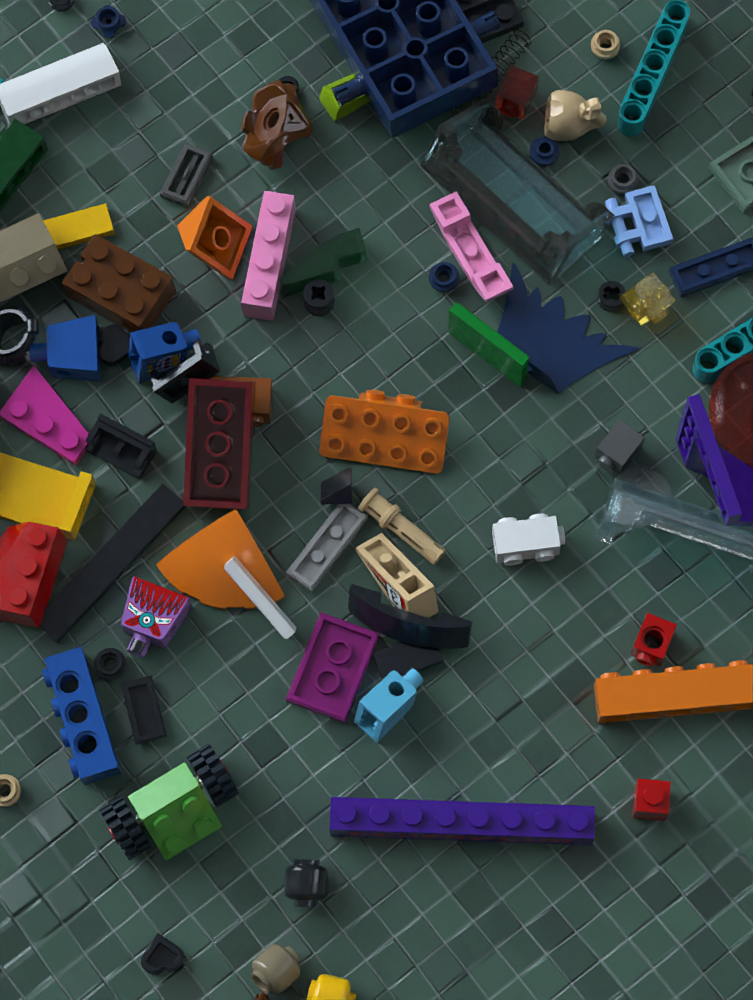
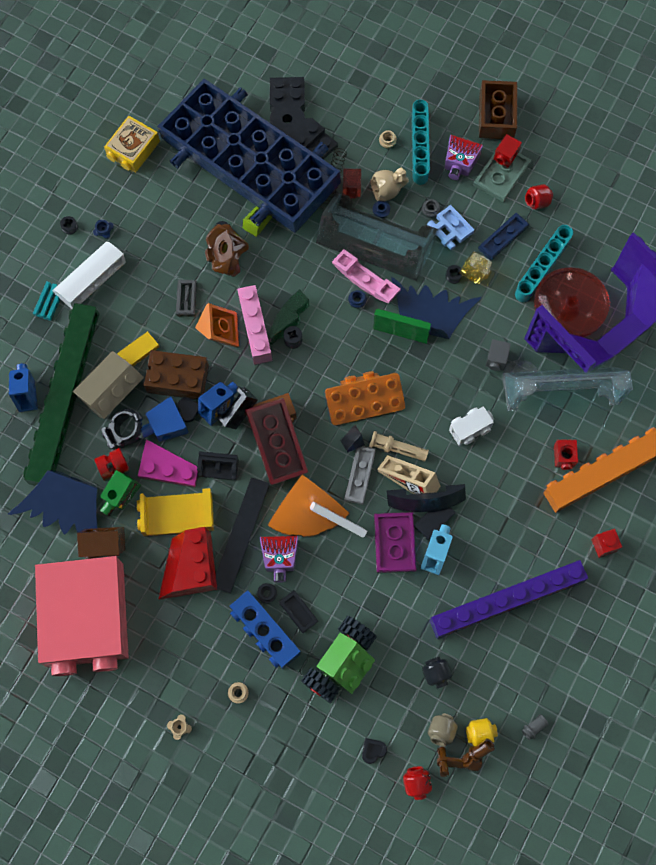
camera: 25 degrees left, 0 degrees up
none -> torso [445,135,483,180]

